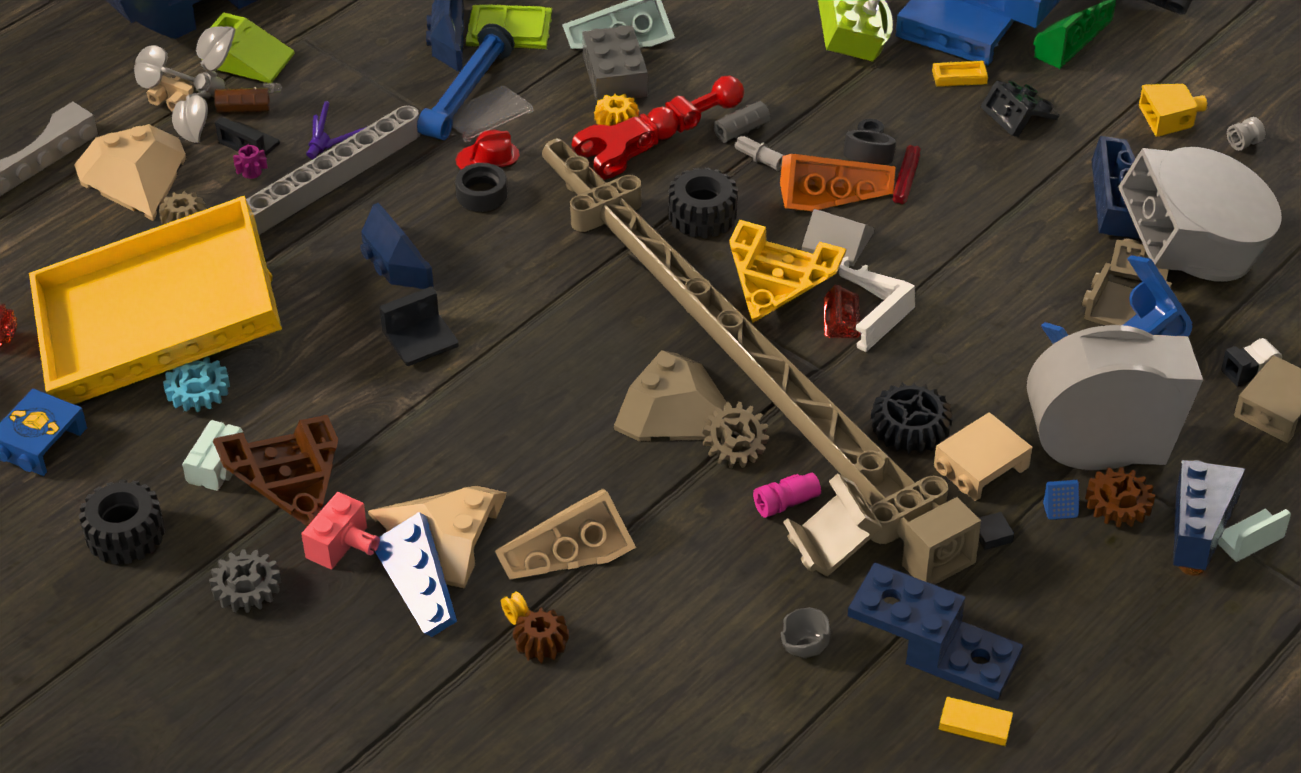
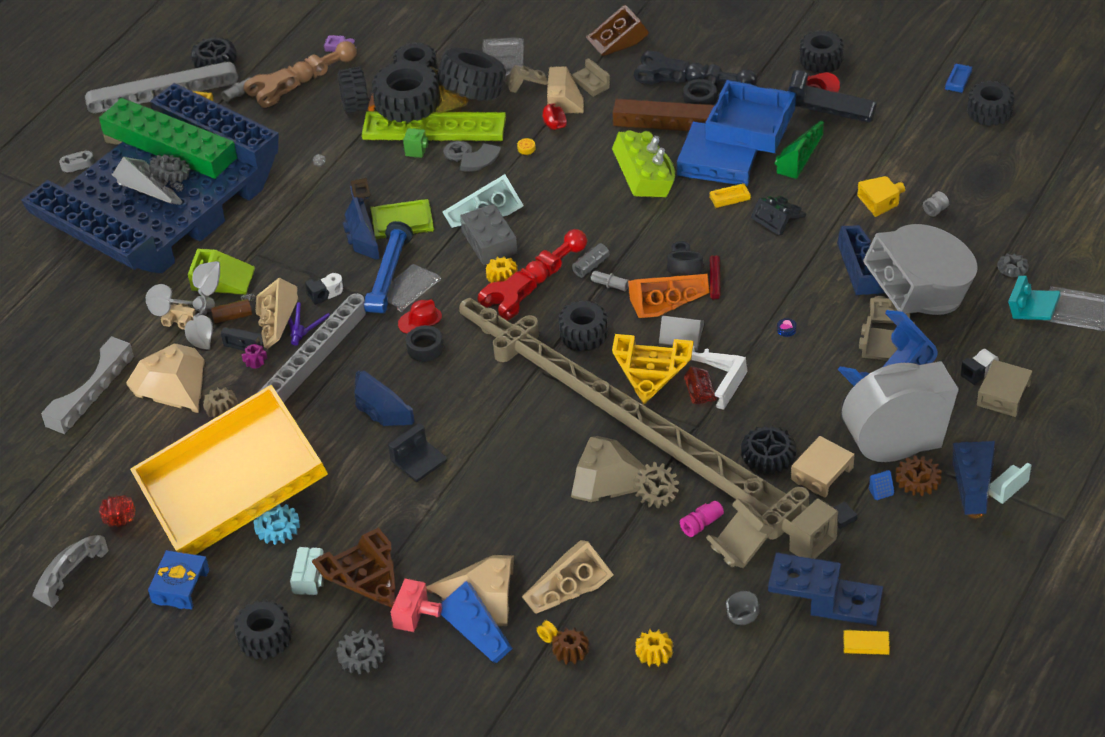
camera: 10 degrees left, 0 degrees up
none -> tan wedge [256,278,298,349]
none -> leg [305,273,343,305]
none -> yellow gear [636,629,673,667]
none -> clear blue tile [777,318,797,337]

